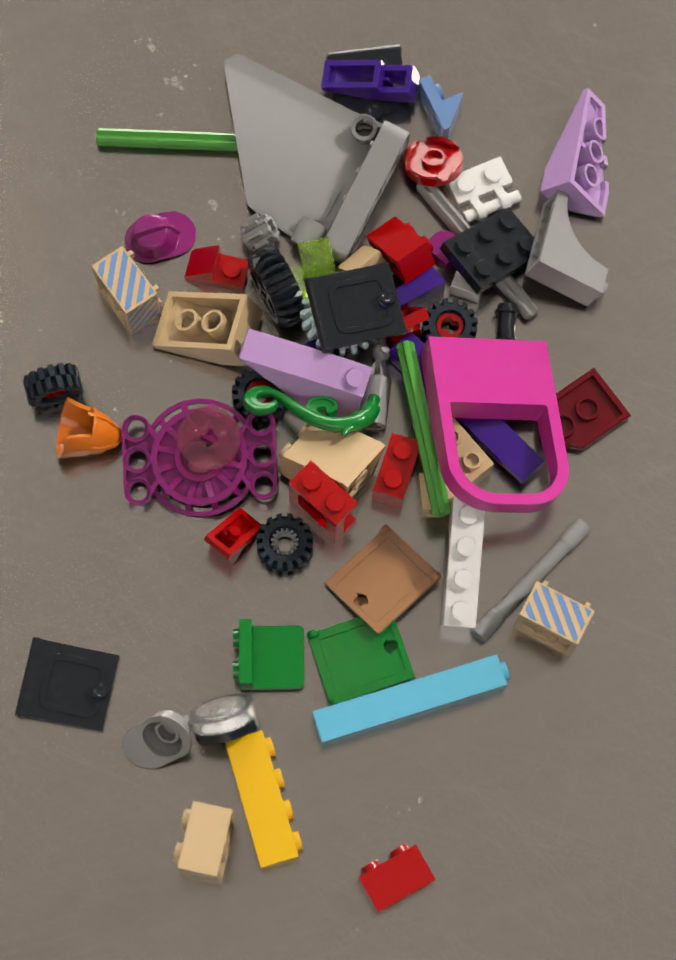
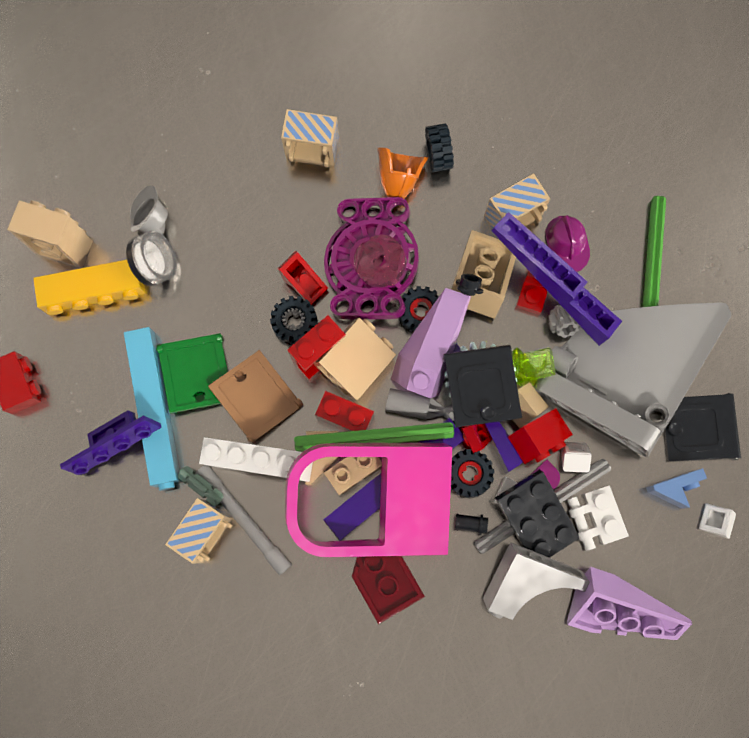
camera: 100 degrees right, 5 degrees up
black container [15,637,119,732] -> none
green bracket [233,619,304,690] -> none
green plant [243,386,380,436] -> none
black gear [248,246,305,329] -> none
dark purple slope [321,60,420,103] -> none
red tile [404,136,464,187] -> none
none -> dark purple bracket [60,410,162,475]
none -> sand green axle [178,466,224,506]
none -> tan container [281,109,339,167]
none -> black plate [456,274,484,296]
none -> dark purple slope [491,212,622,346]
none -> white slope [561,442,592,472]
none -> white slope [699,503,736,539]

